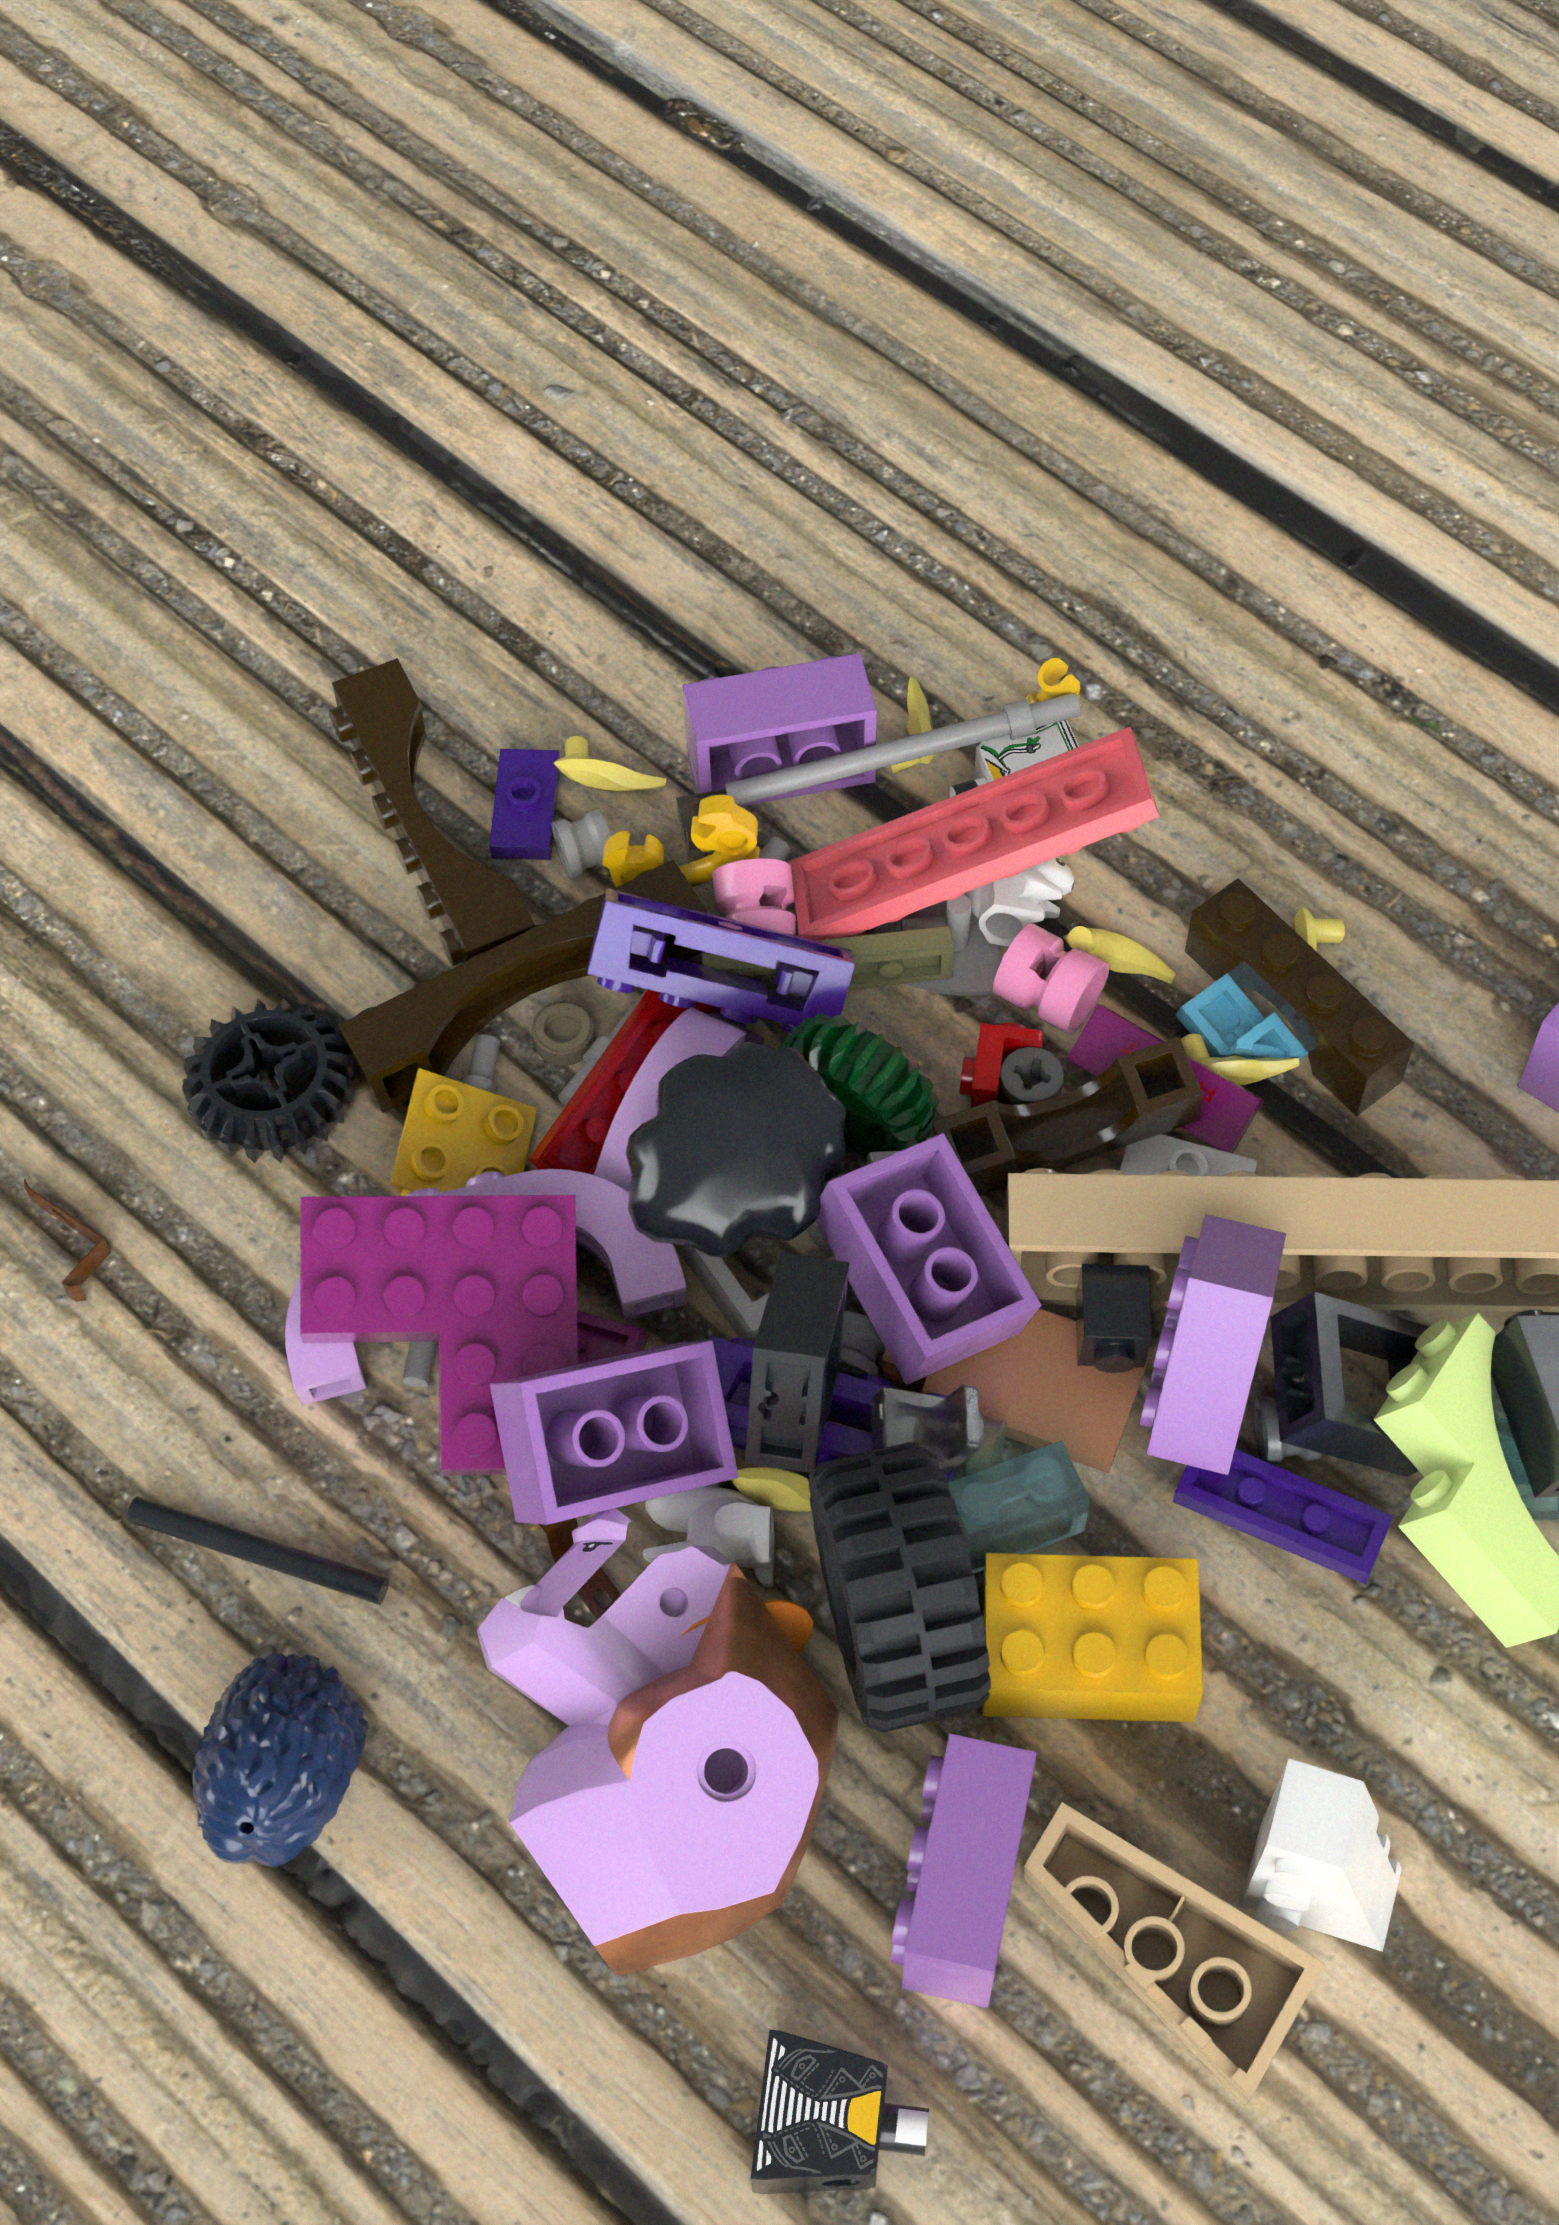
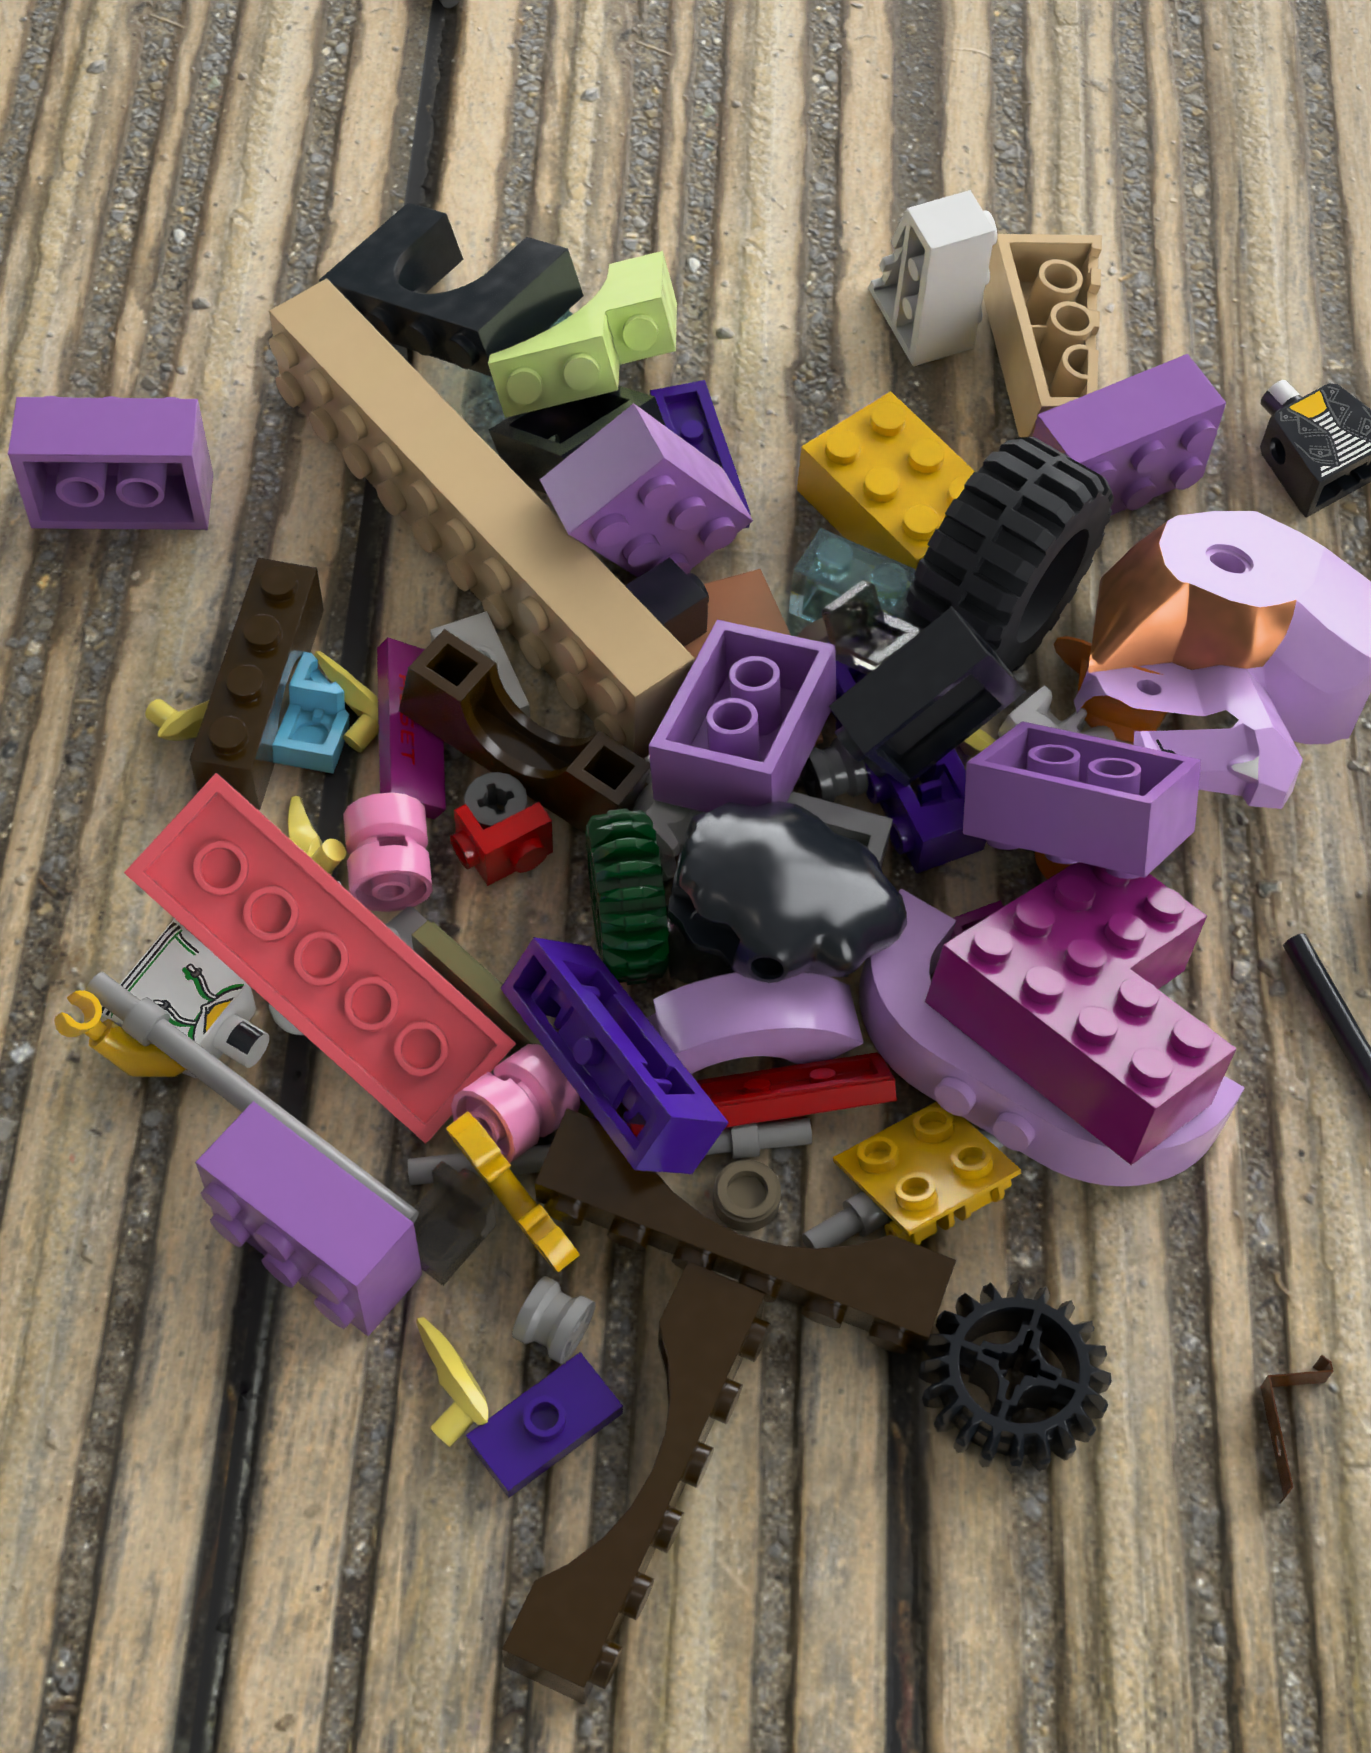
camera: 135 degrees left, 0 degrees up
light yellow bar [890,677,935,774] -> none

